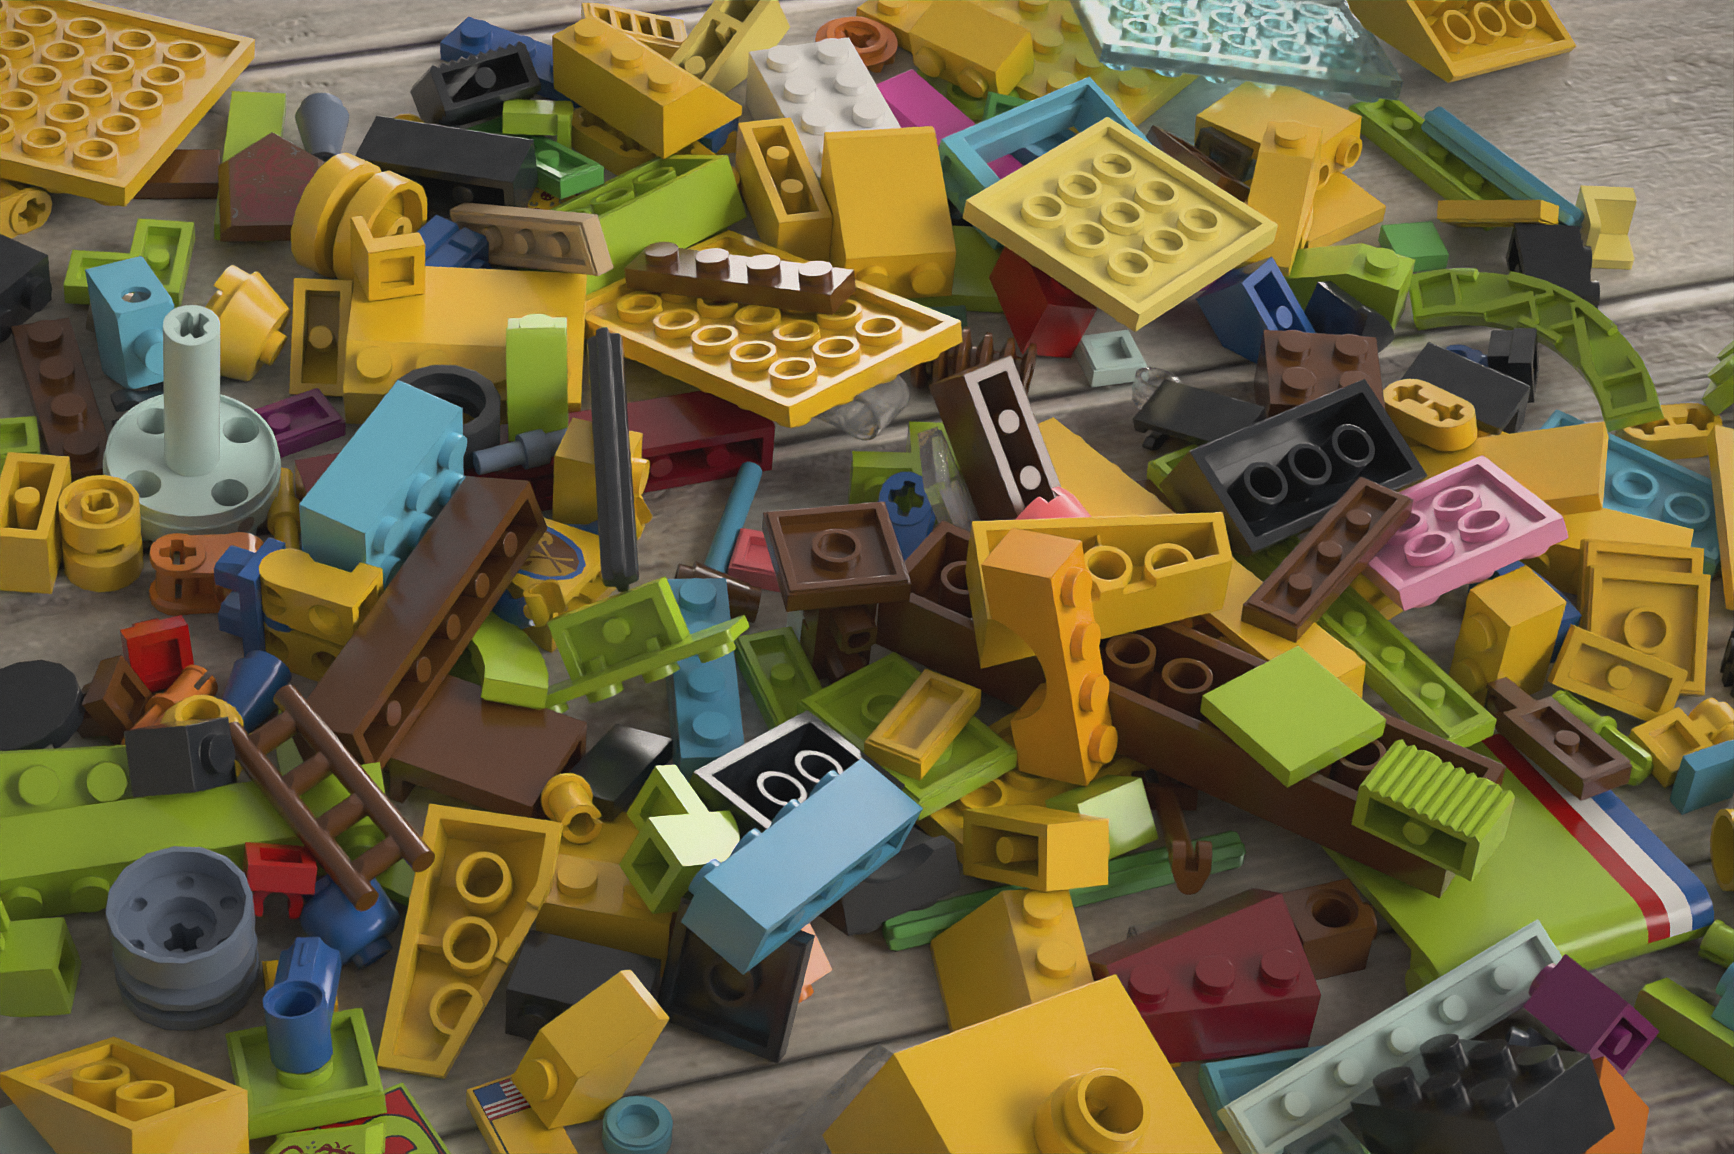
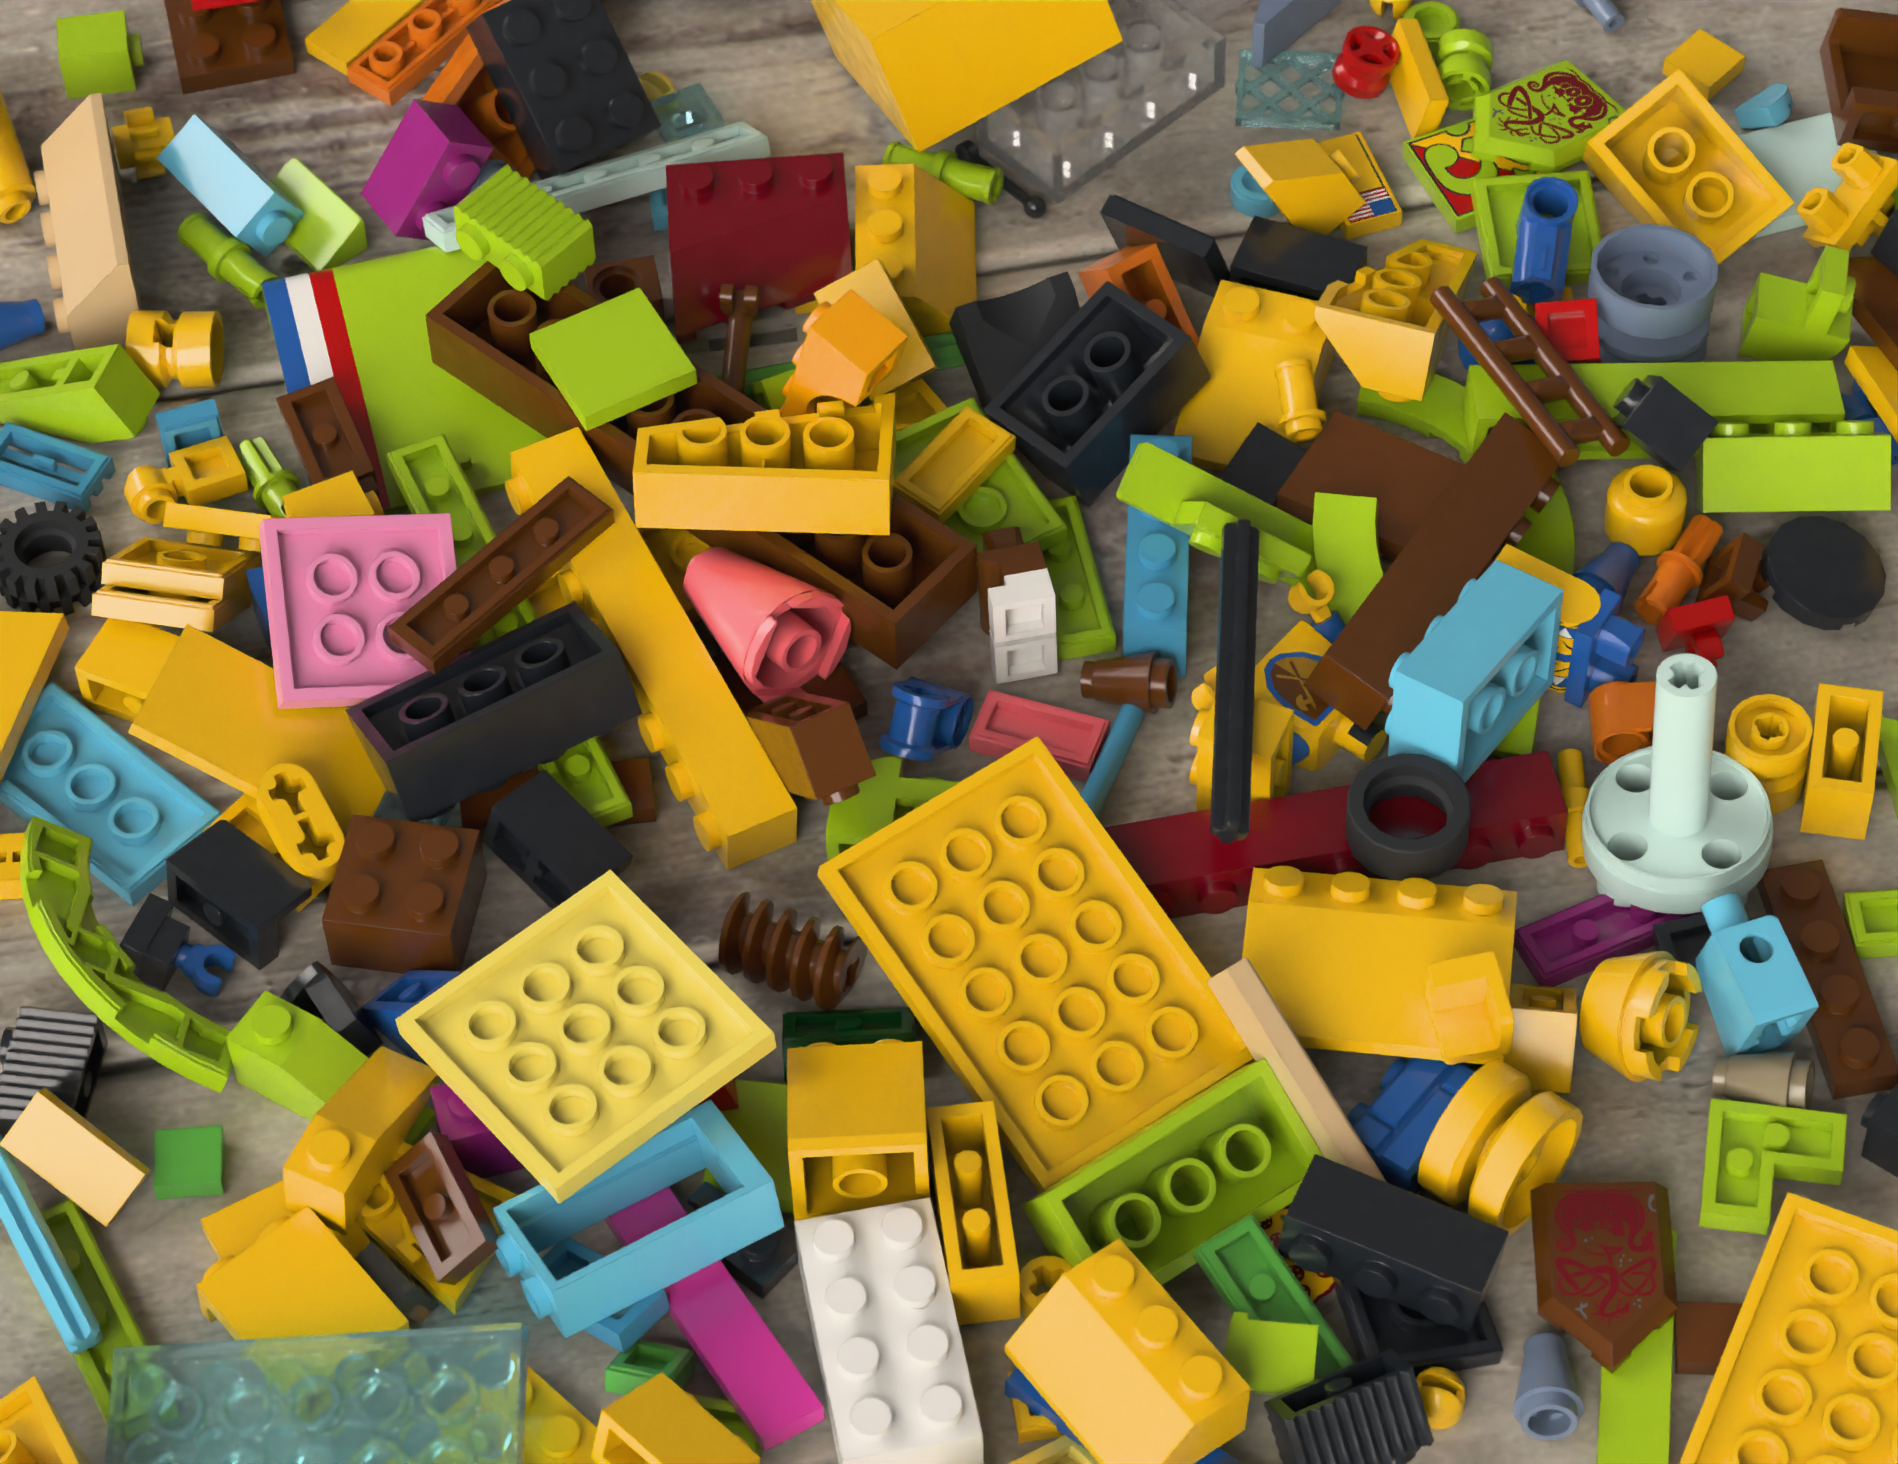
camera: 165 degrees left, 10 degrees up
sand blue bar [473,428,567,475] -> none
lime brick [506,314,568,441] -> none
lime brick [619,765,740,914] -> none
reddish brown plate [624,242,856,315] -> none
dark azure brick [681,758,923,975] -> none
reddish brown tile [762,501,911,612] -> none
clear tile [918,427,980,532] -> none

